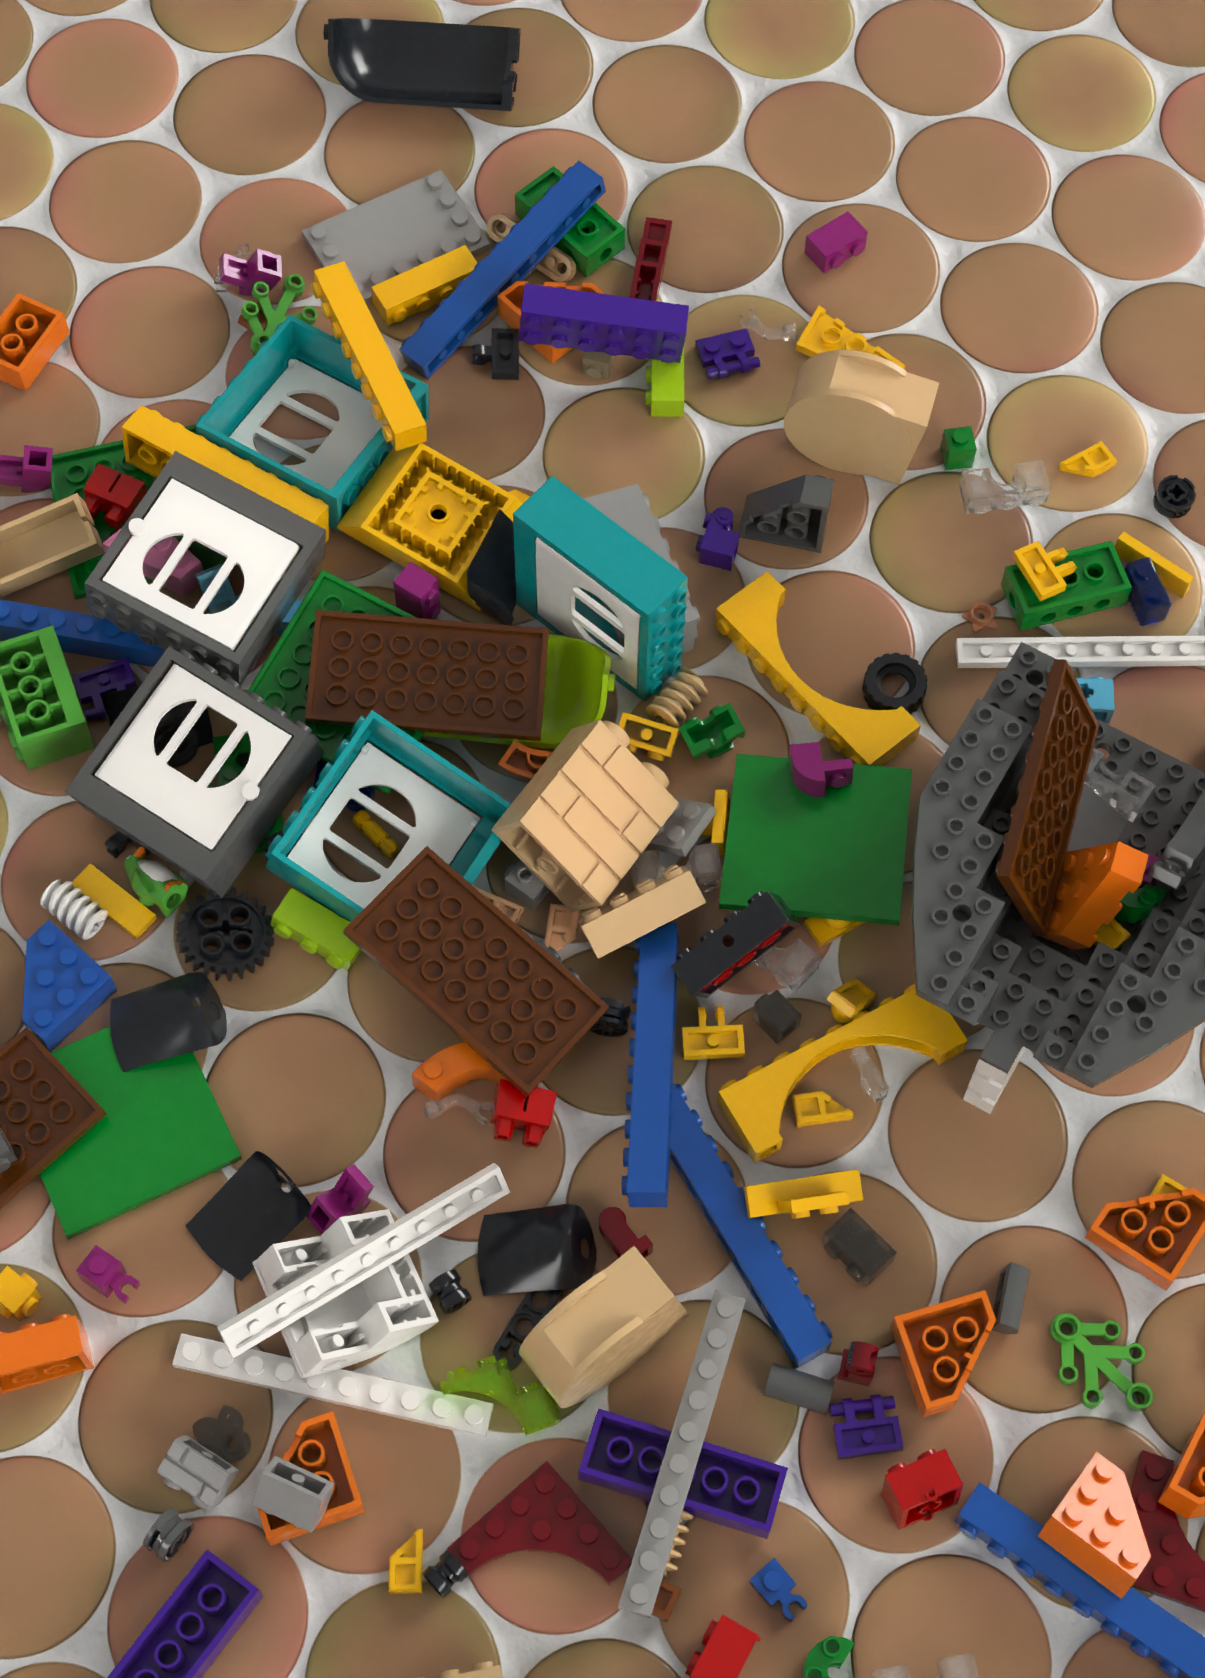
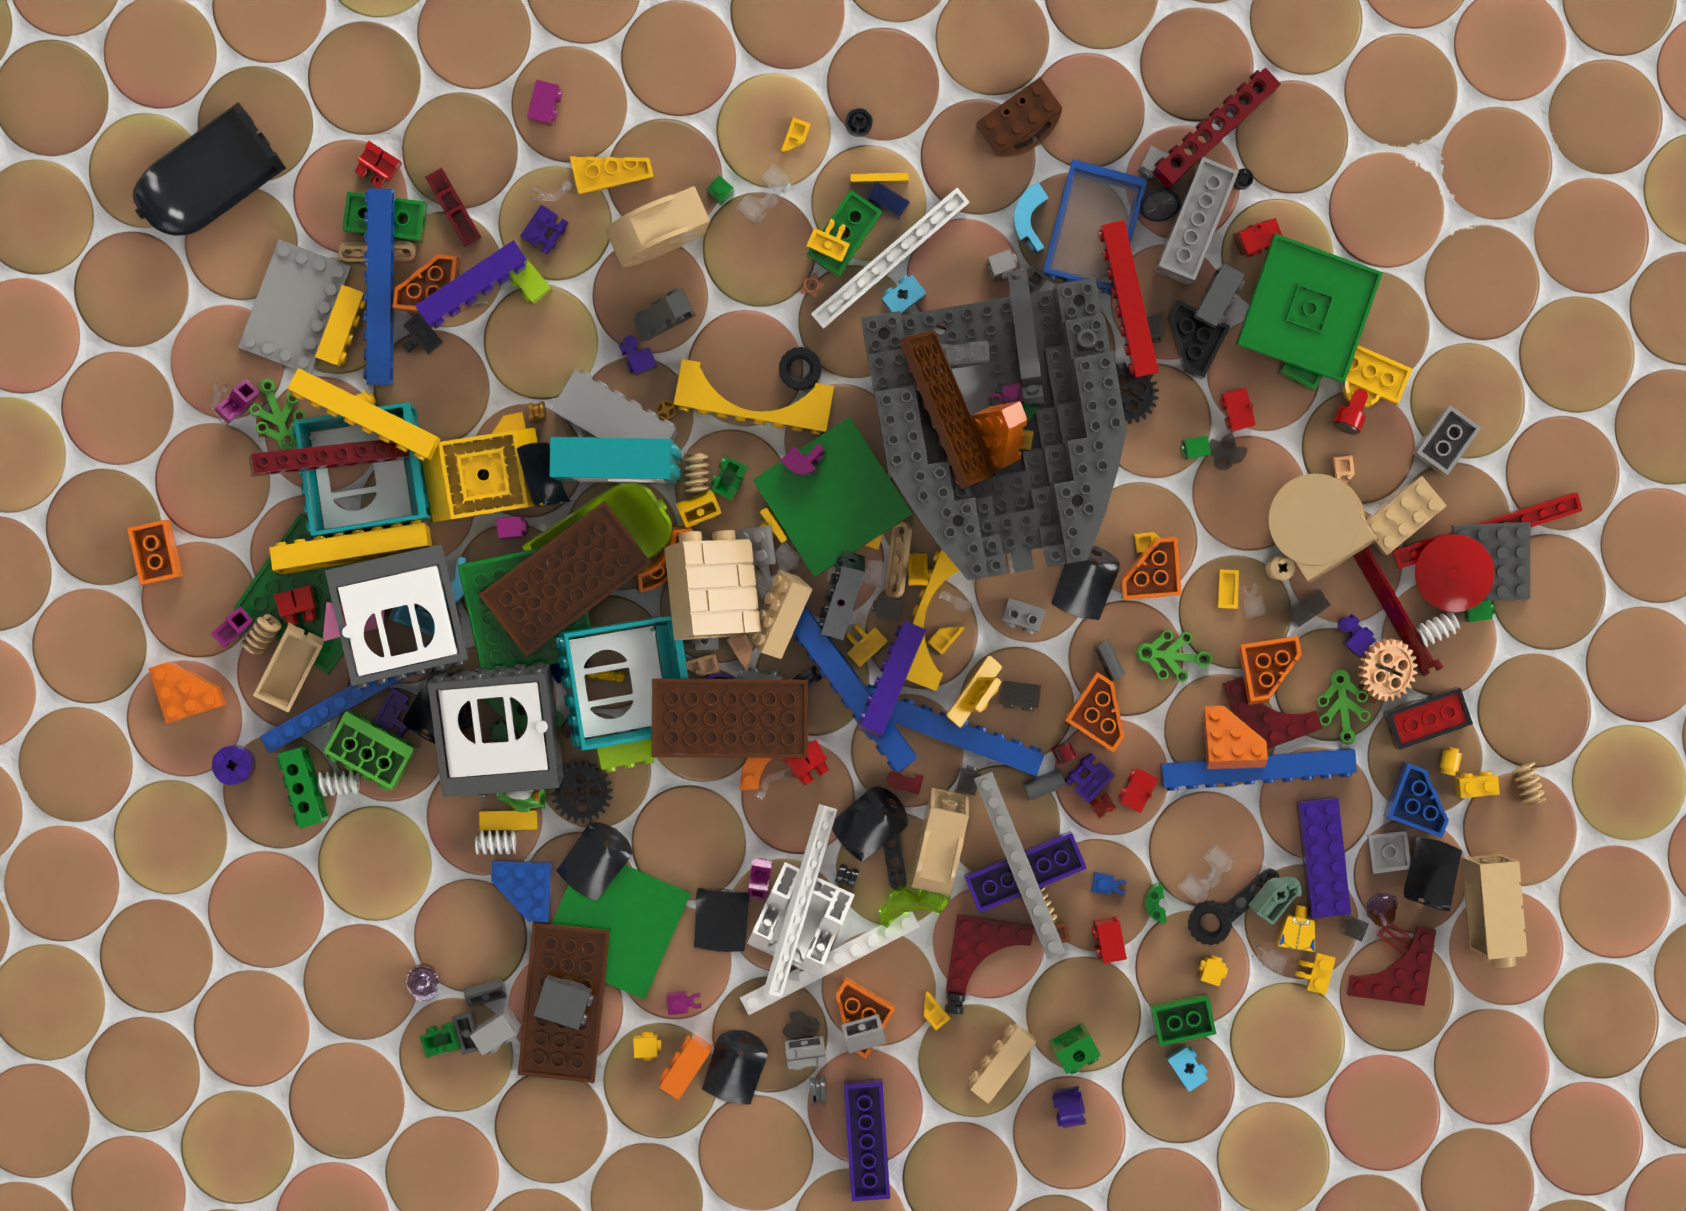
camera: 35 degrees left, 25 degrees up
none -> tan piece [241,614,281,656]
none -> dark red brick [249,440,410,477]
none -> red hips [355,140,403,188]
none -> pearl gold wheel [656,400,676,420]
none -> black piece [702,1030,768,1104]
none -> dark purple brick [858,621,926,739]
none -> tan plate [885,521,912,598]
none -> clear smoke brick [955,765,981,796]
none -> light grey brick [1001,598,1046,634]
none -> black piece [1051,545,1120,620]
none -> clear red wheel [1090,792,1116,819]

